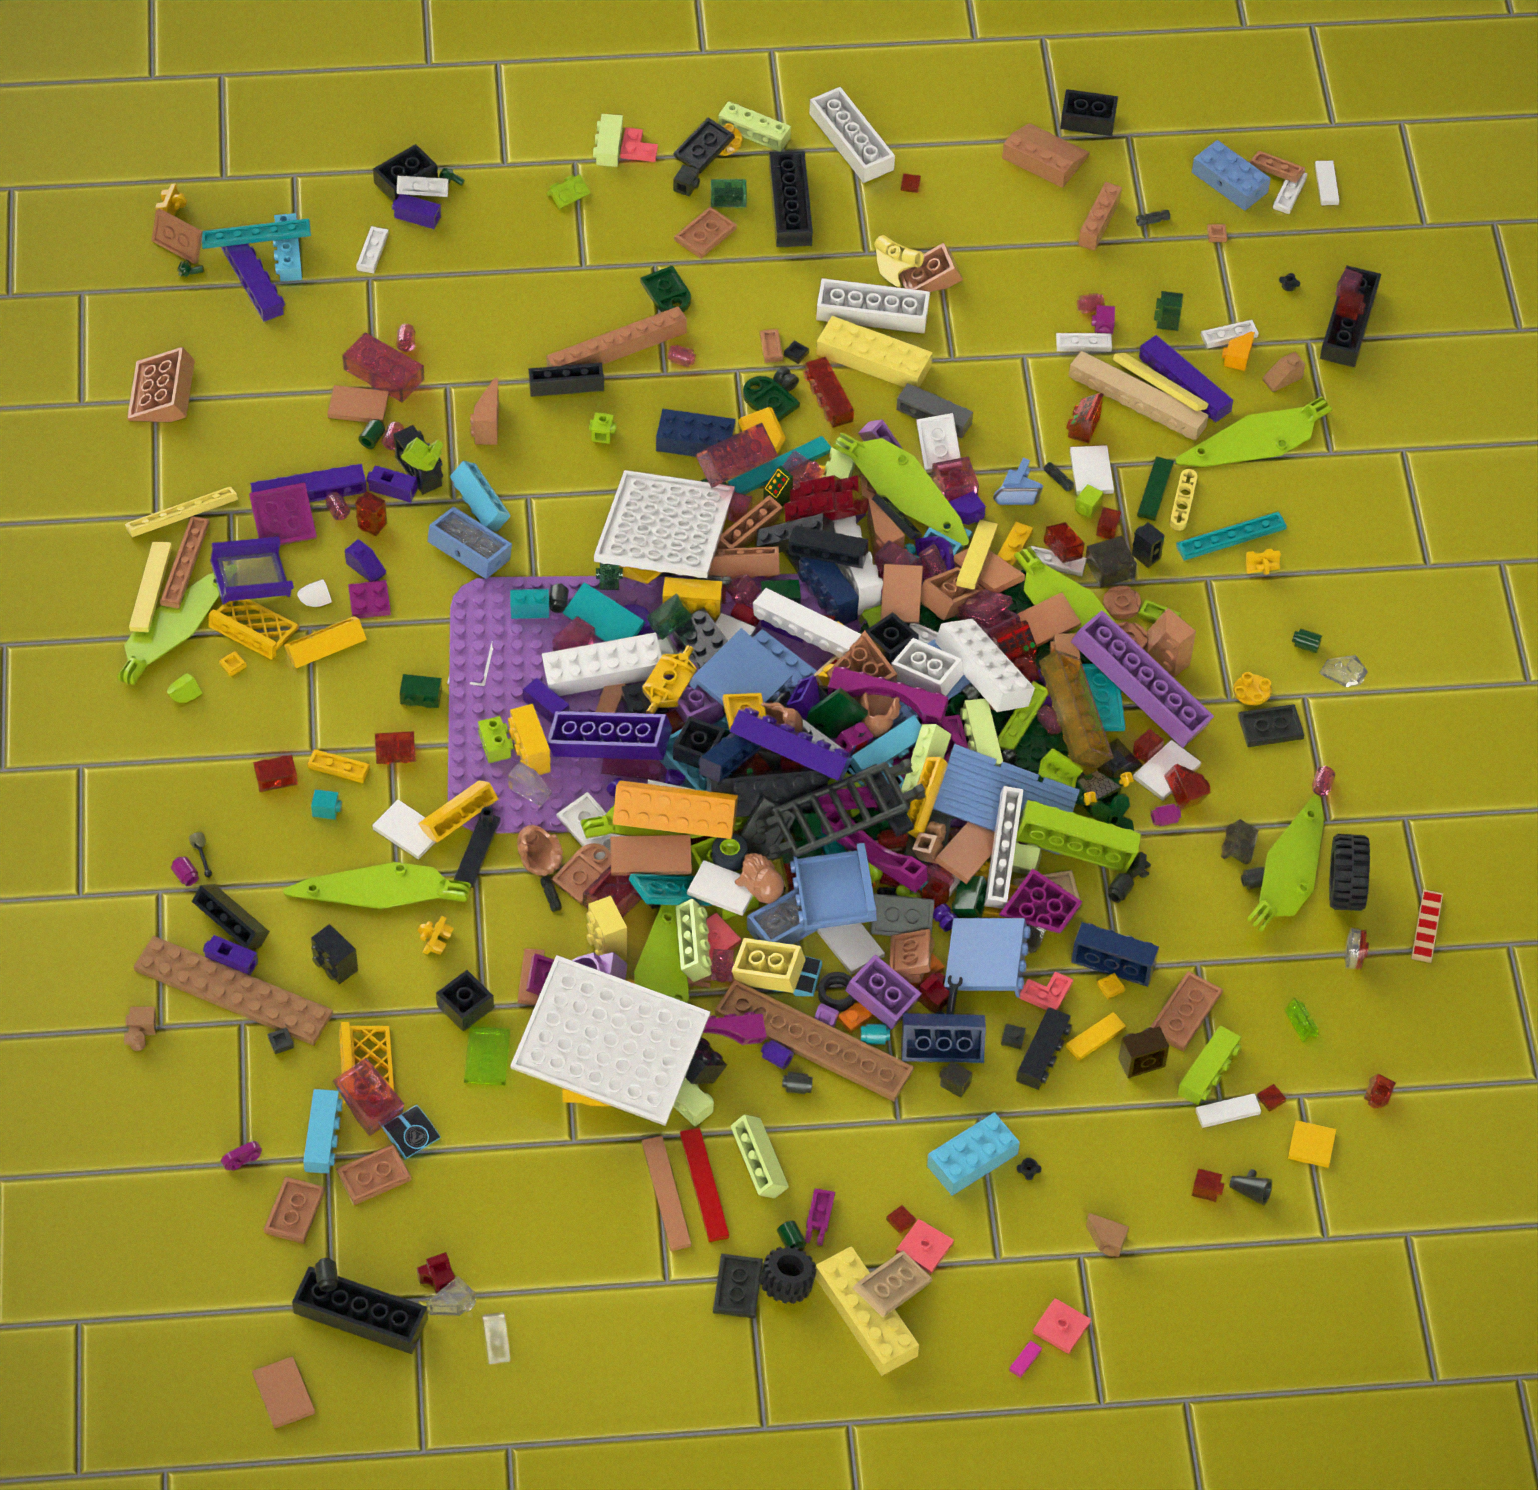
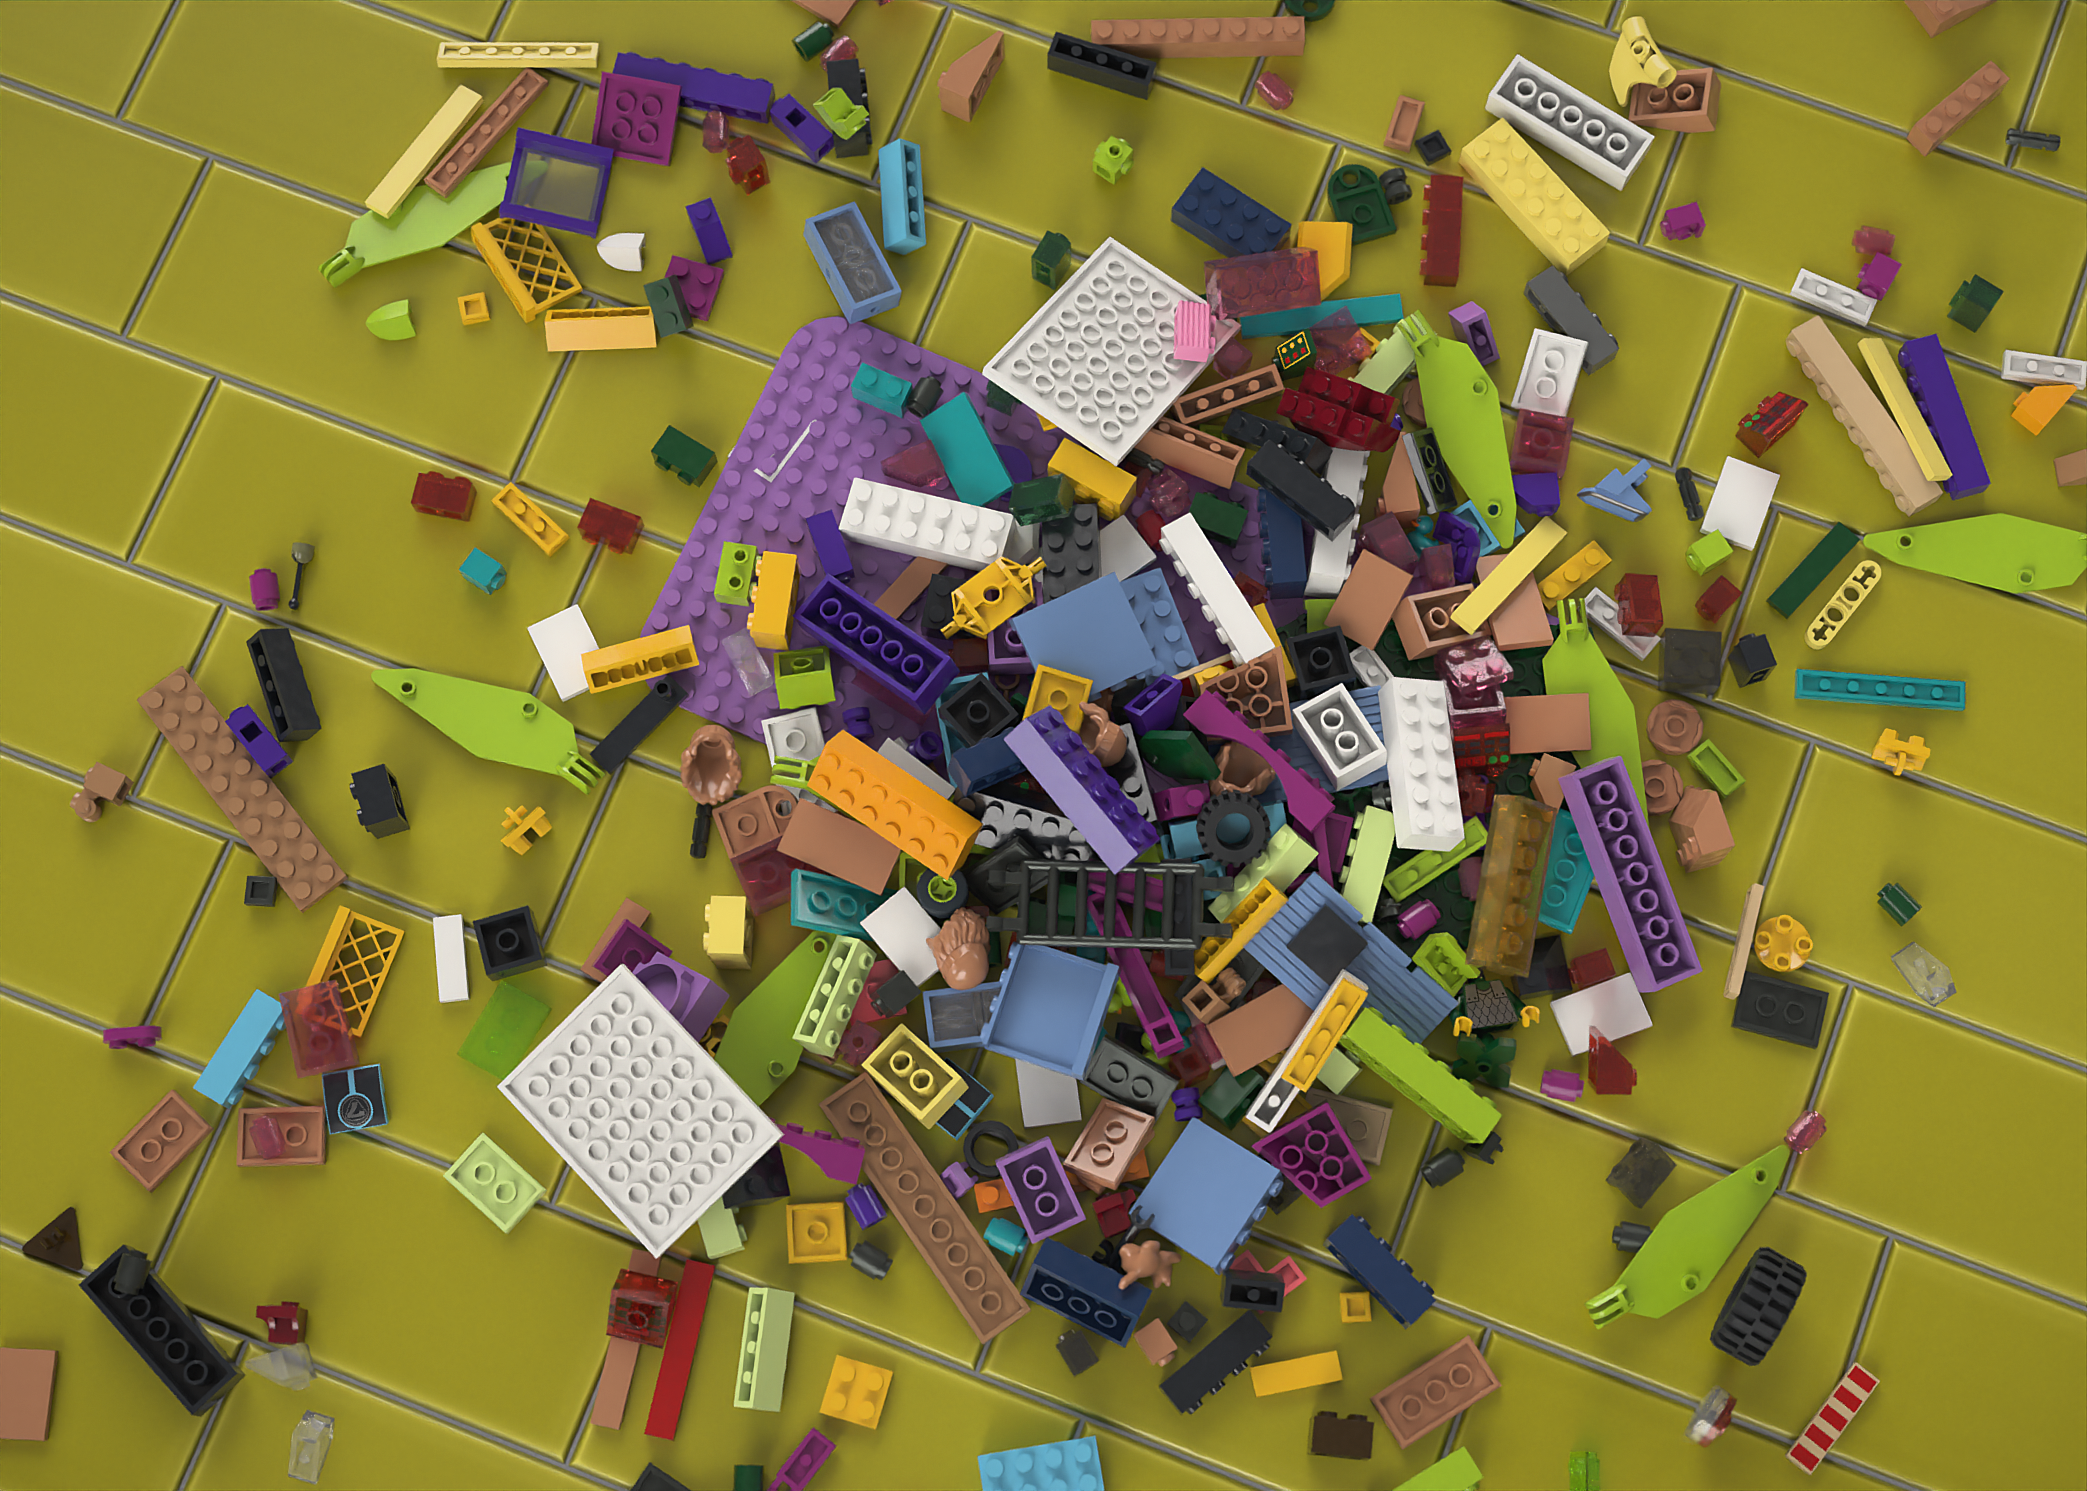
camera: 30 degrees right, 20 degrees up
none -> dark brown piece [22,1207,83,1271]
none -> clear pink brick [248,1115,286,1161]
none -> white tile [433,914,470,1003]
none -> yellowish green tile [443,1133,547,1234]
none -> clear red slope [606,1268,678,1349]
none -> dark green brick [643,274,694,338]
none -> lime slope [773,646,836,709]
none -> yellow tile [786,1201,848,1264]
none -> yellow plate [819,1355,894,1430]
none -> pearl dark grey brick [870,970,921,1018]
none -> clear green brick [1031,230,1071,290]
none -> nougat animal [1119,1241,1182,1289]
none -> nougat brick [1133,1318,1178,1367]
none -> bright pink brick [1173,300,1216,363]
none -> black tyre [1196,790,1271,867]
none -> black brick [1220,1269,1285,1312]
none -> yellow tile [1281,977,1368,1093]
none -> black tile [1286,904,1369,986]
none -> magenta brick [1396,899,1441,940]
none -> magenta brick [1660,202,1706,240]
none -> tan tile [1723,884,1764,1000]

